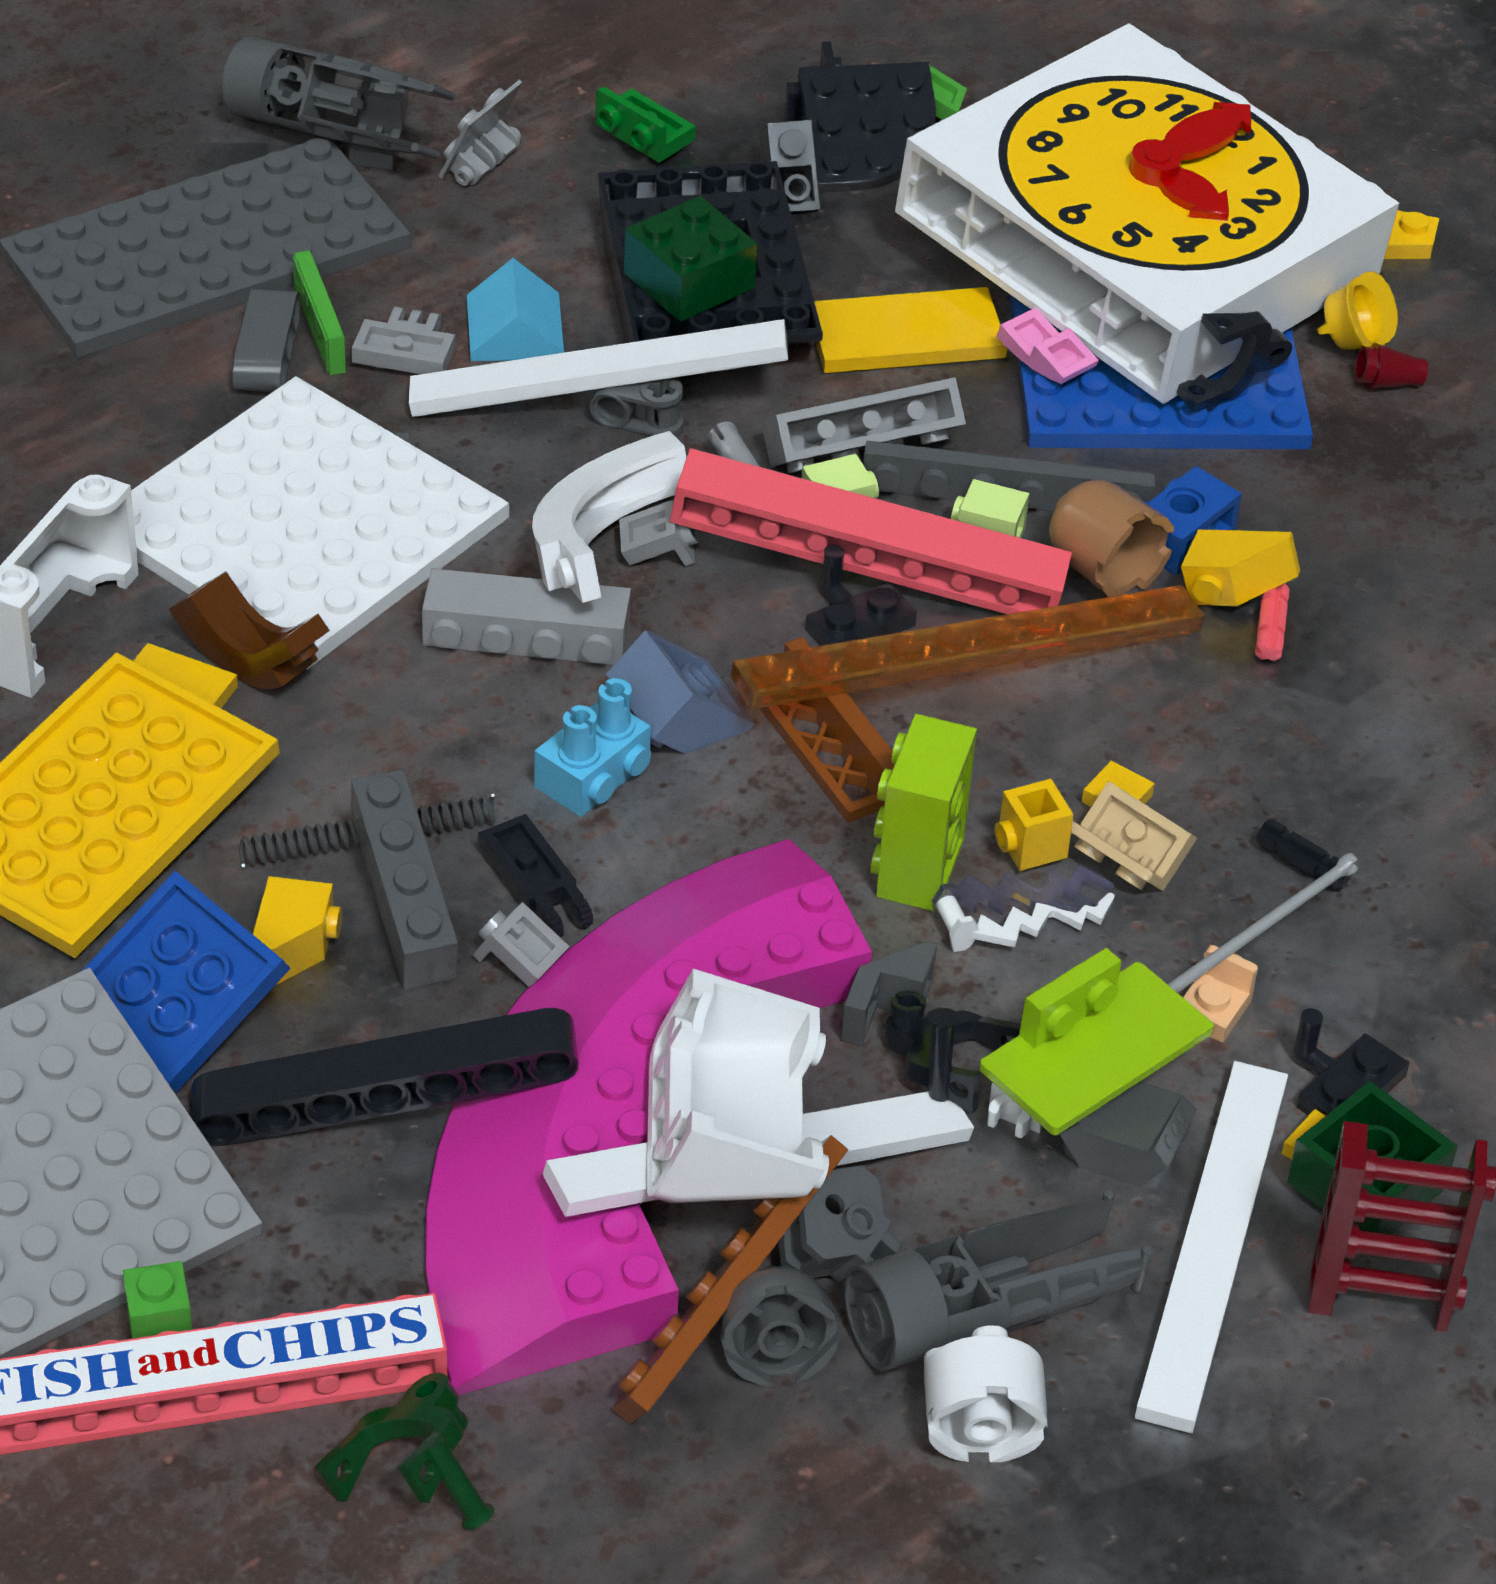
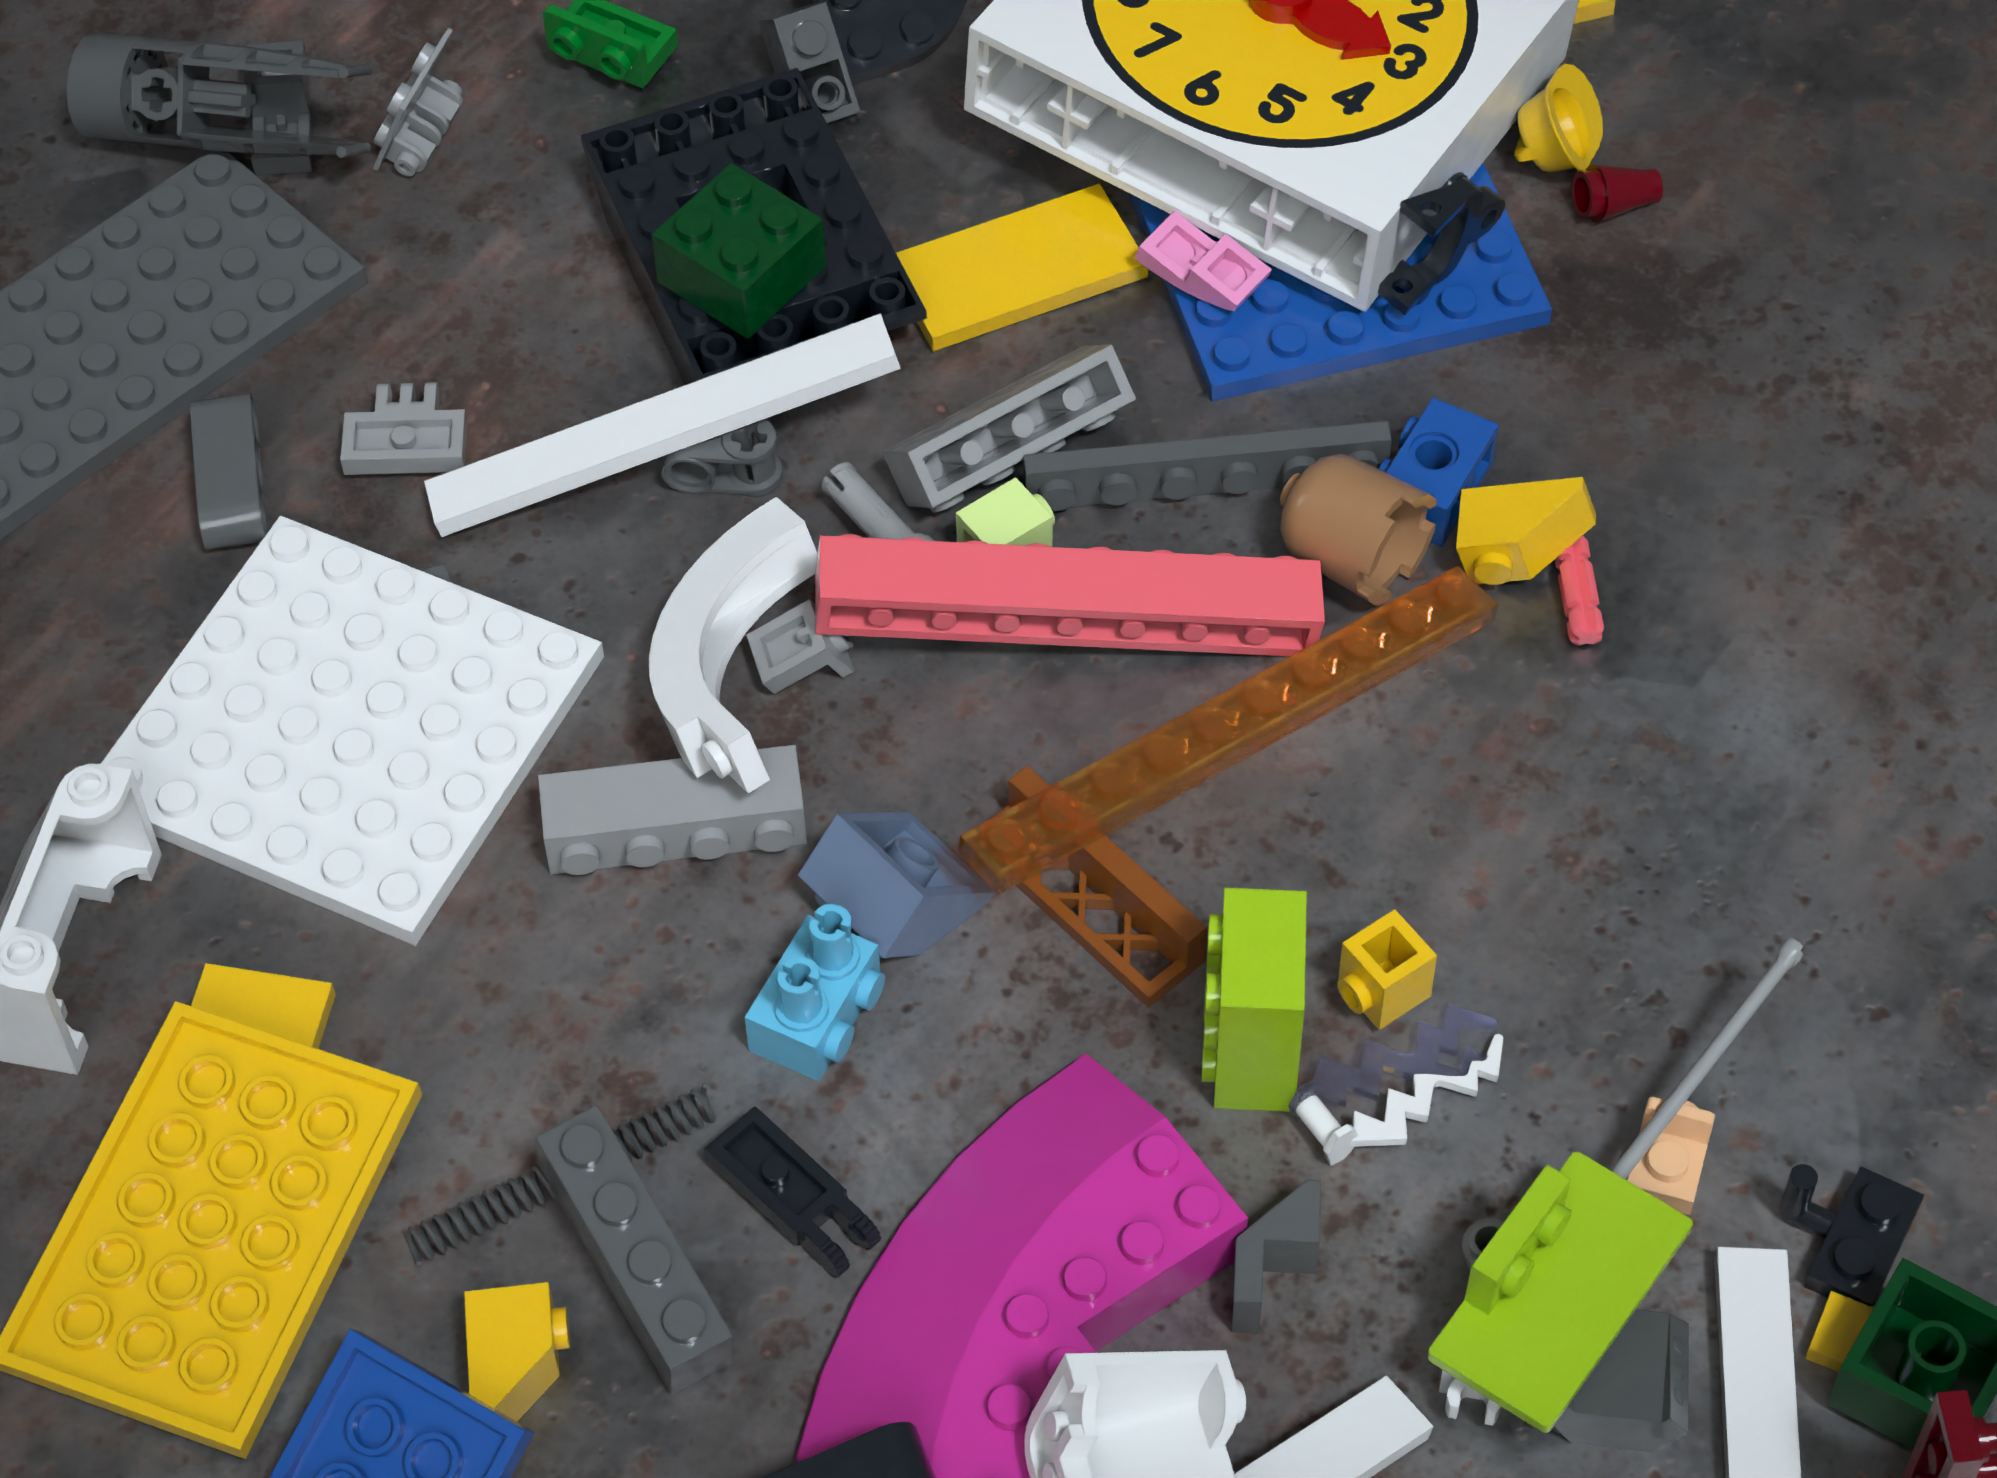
camera: 10 degrees left, 10 degrees up
reddish brown arch [169,571,330,689] -> none
bright green tile [293,250,346,375] -> none
medium azure slope [467,258,564,361] -> none
light grey bracket [472,902,570,987] -> none
black plate [805,545,917,660] -> none
black piece [885,991,1021,1114] -> none
yellowish green brick [951,479,1029,538] -> none
tan bracket [1071,781,1197,891] -> none
yellow tile [1082,760,1155,807] -> none
black axle [1256,819,1352,891] -> none

